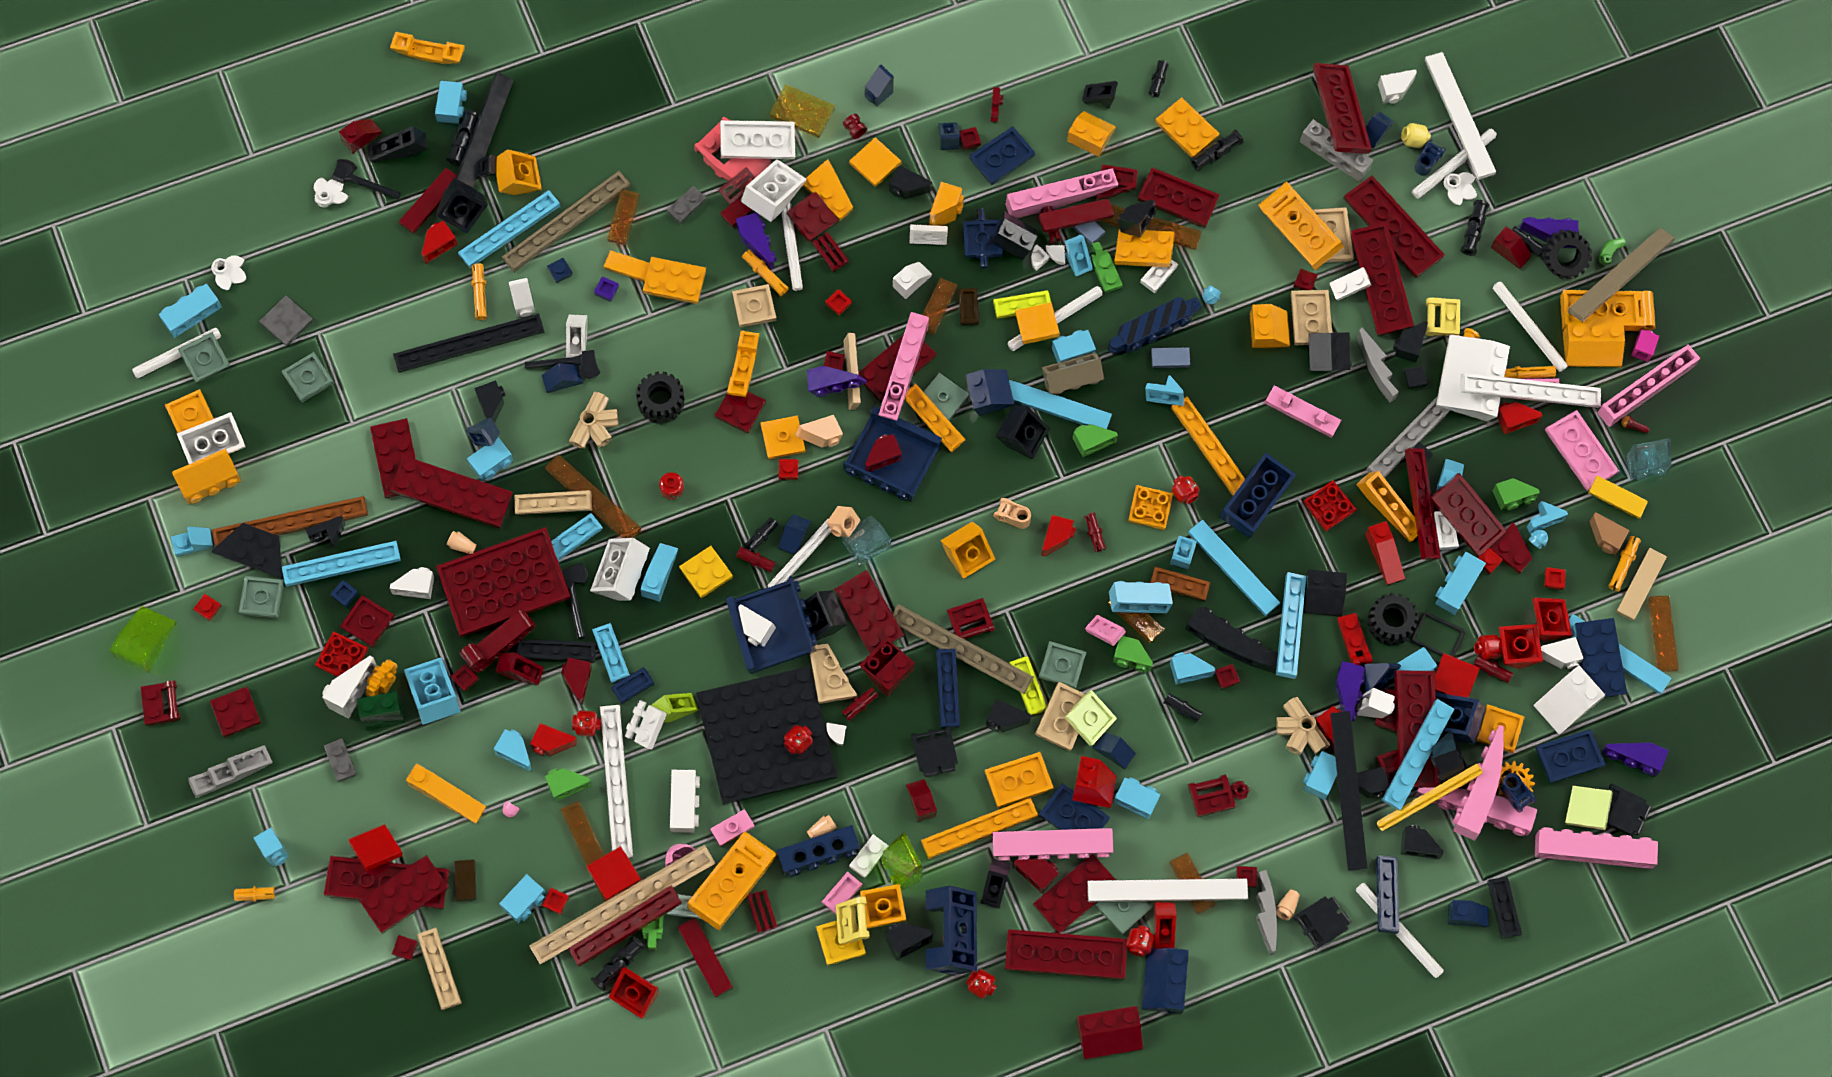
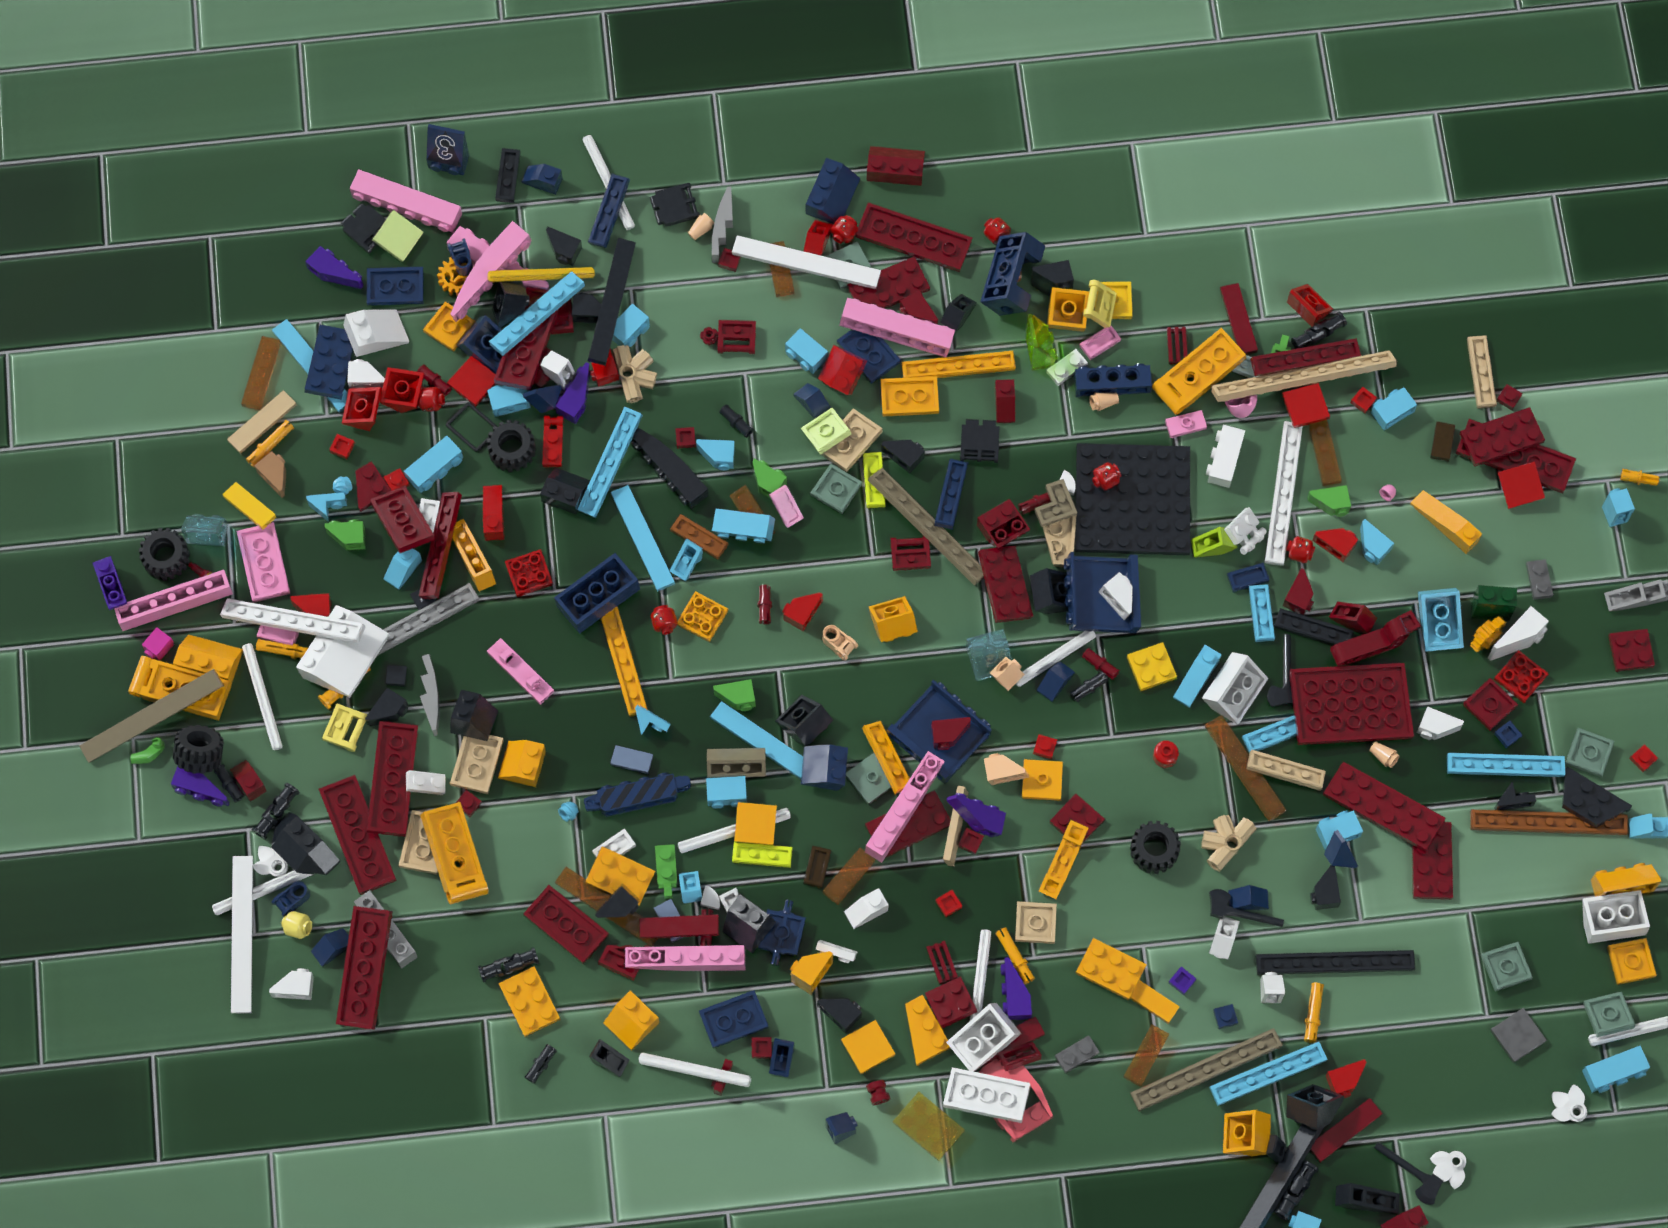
camera: 160 degrees left, 0 degrees up
none -> dark purple slope [93,556,127,610]
none -> black tyre [139,528,190,580]
none -> black wedge [271,812,341,875]
none -> dark blue slope [426,124,469,175]
none -> white axle [639,1053,751,1087]
none -> dark tan plate [1034,479,1077,527]

